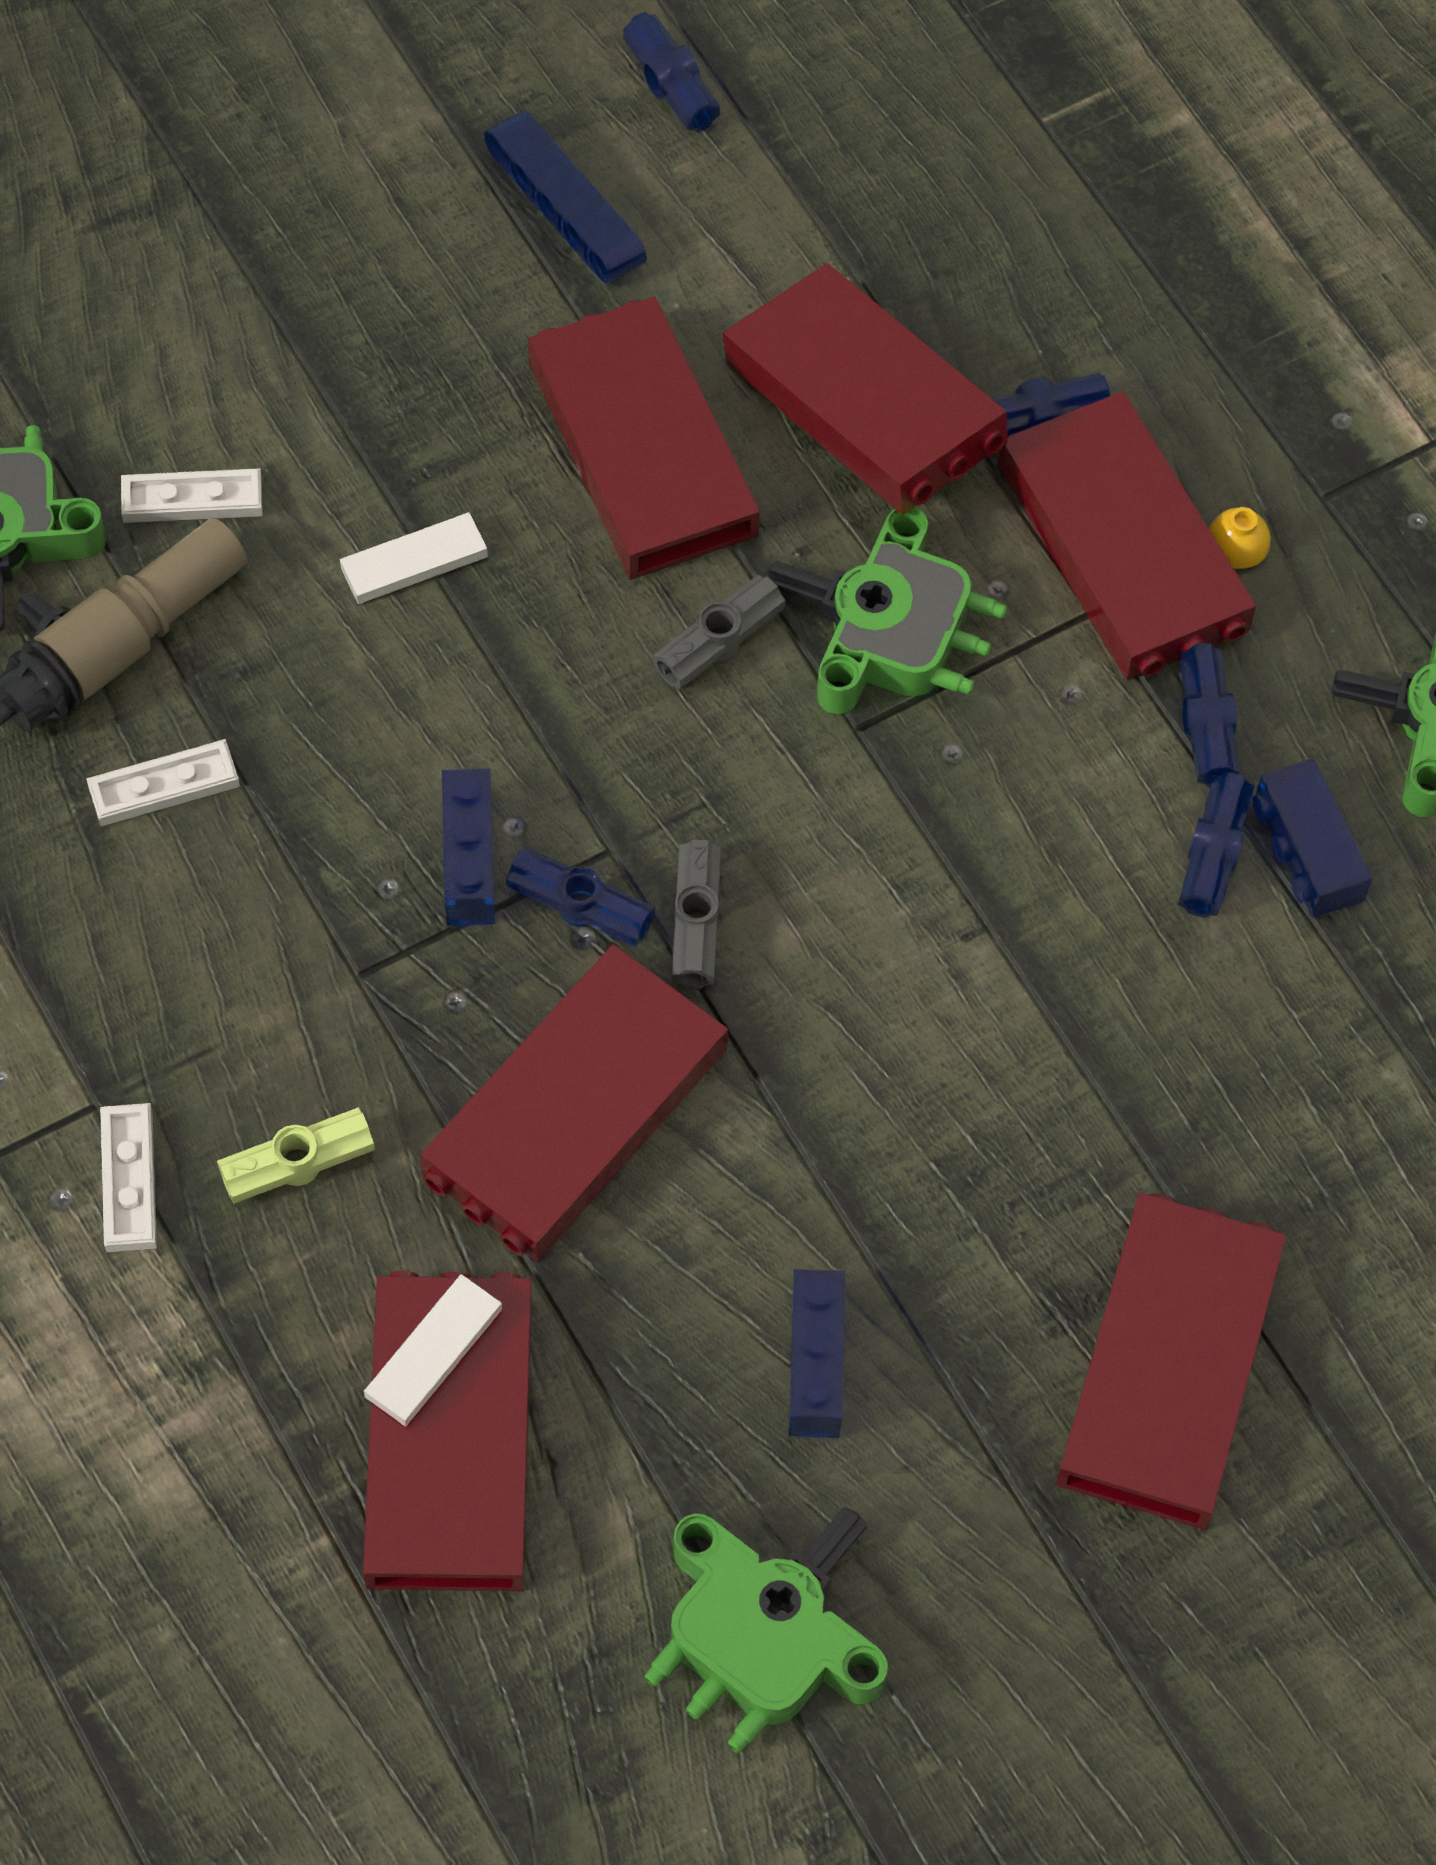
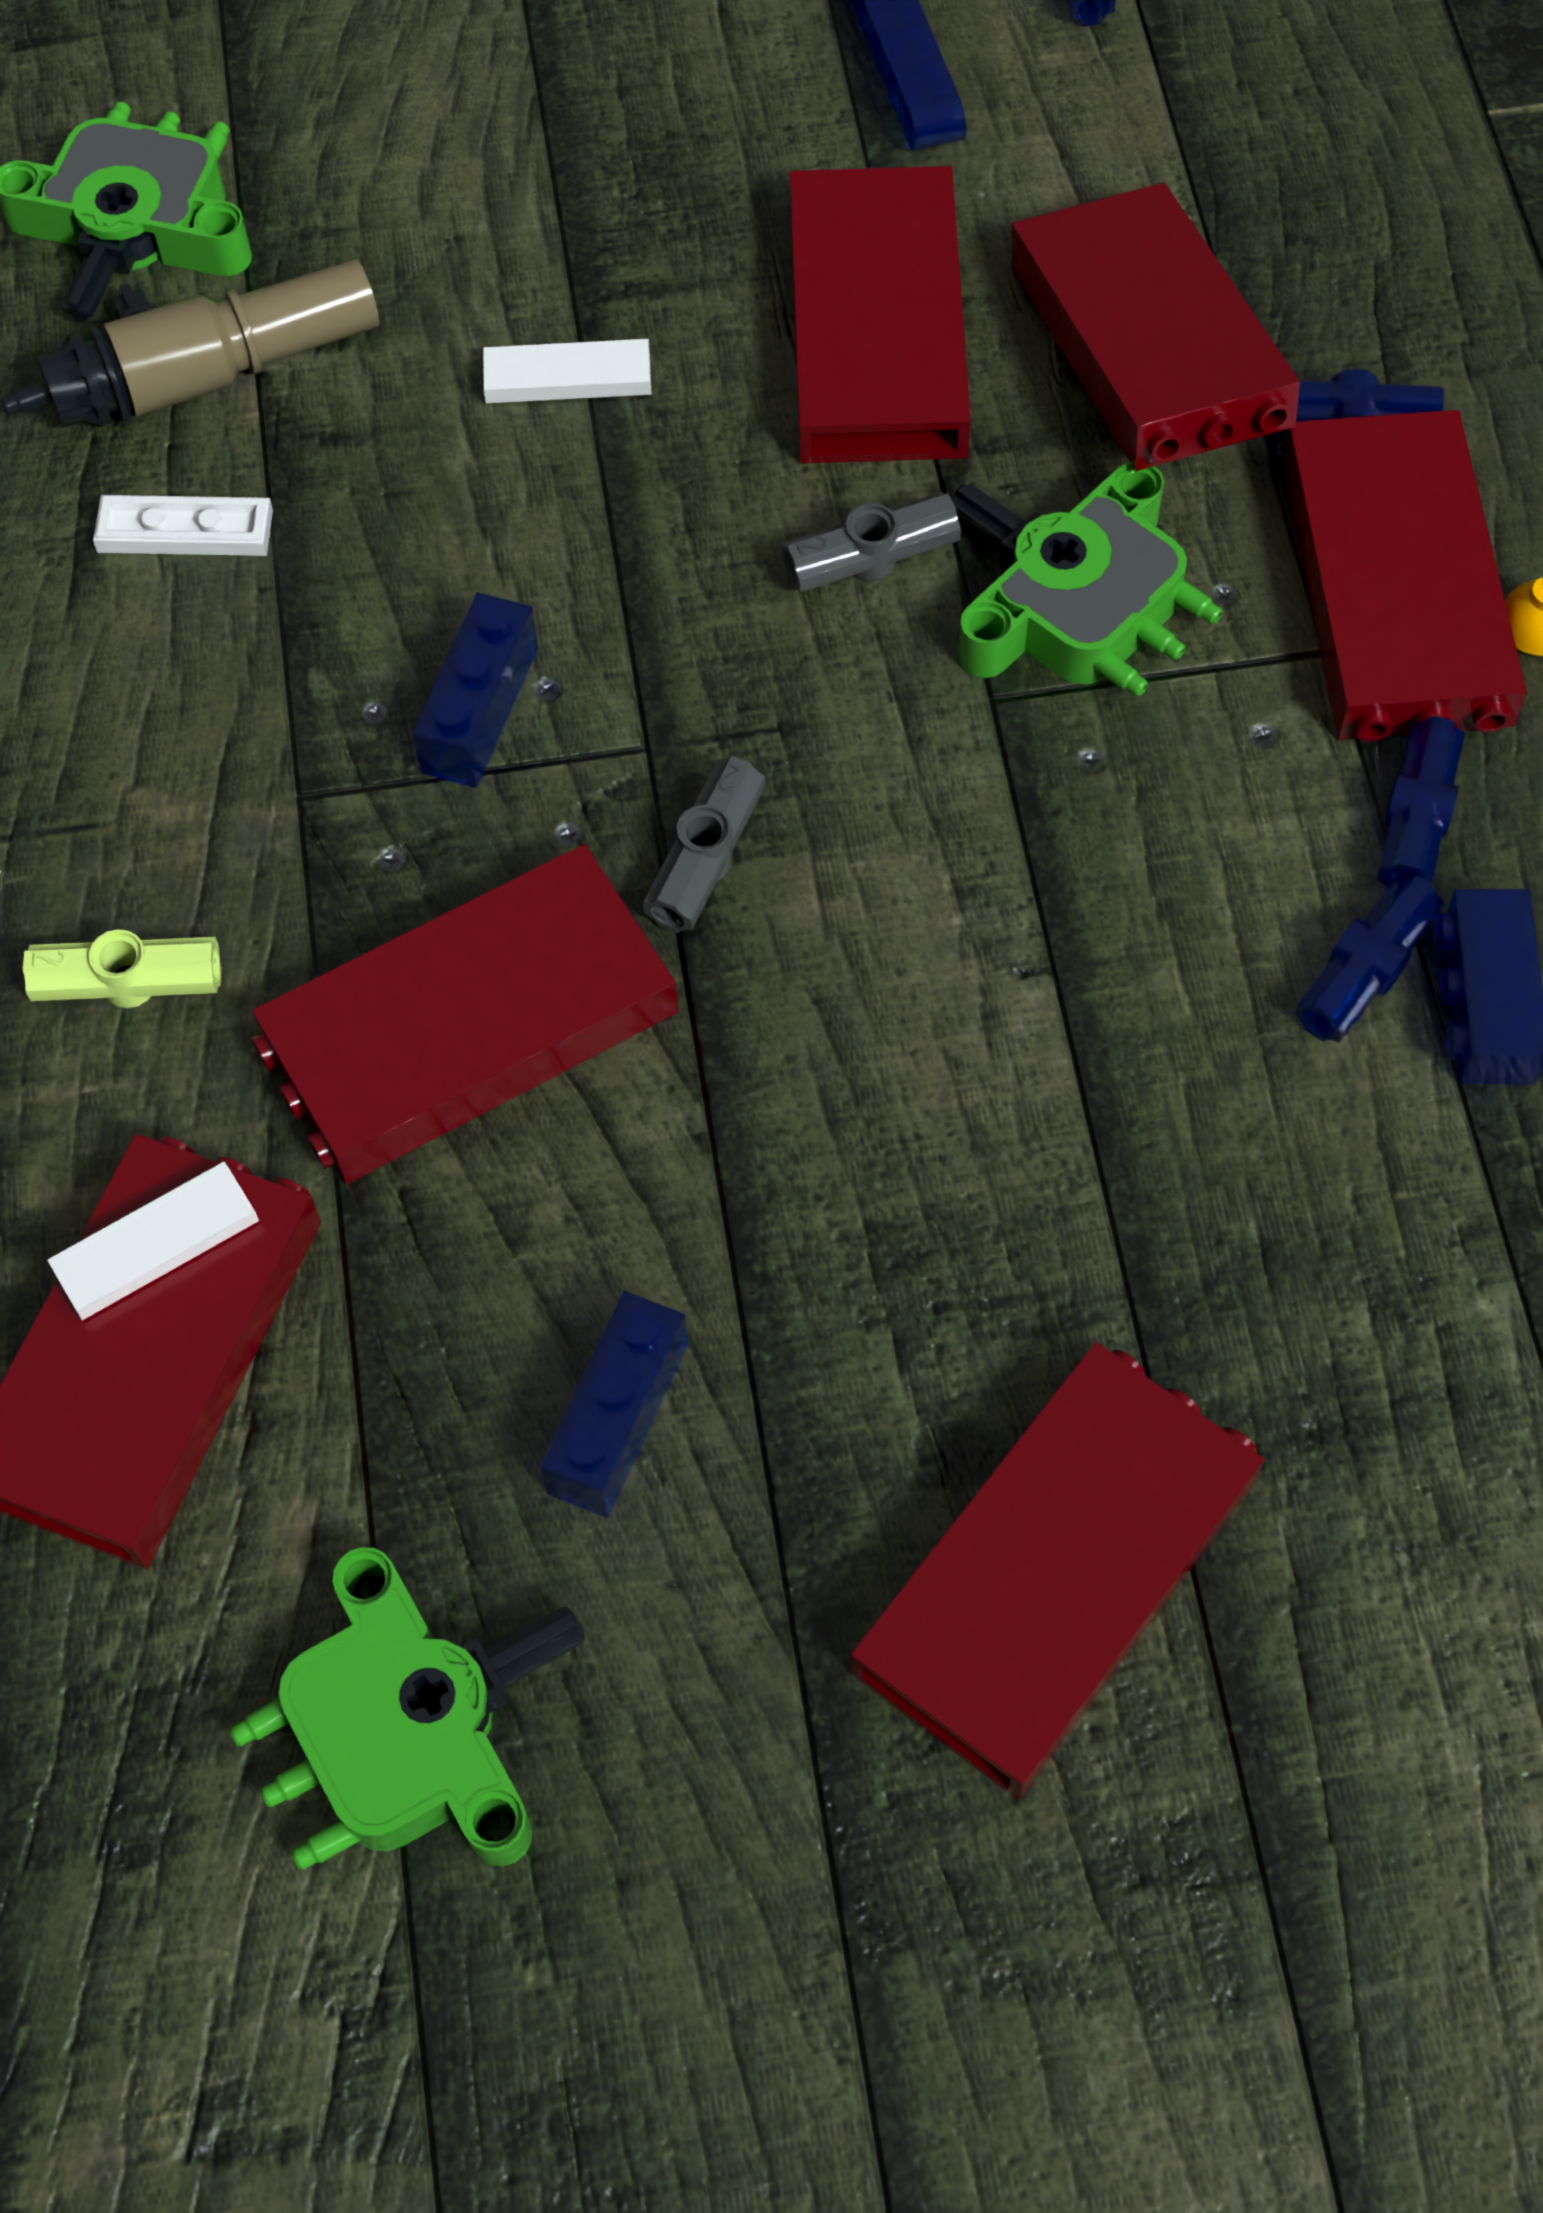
camera: 25 degrees right, 0 degrees up
white tile [121,468,263,523] -> none
clear blue piece [506,847,655,947] -> none

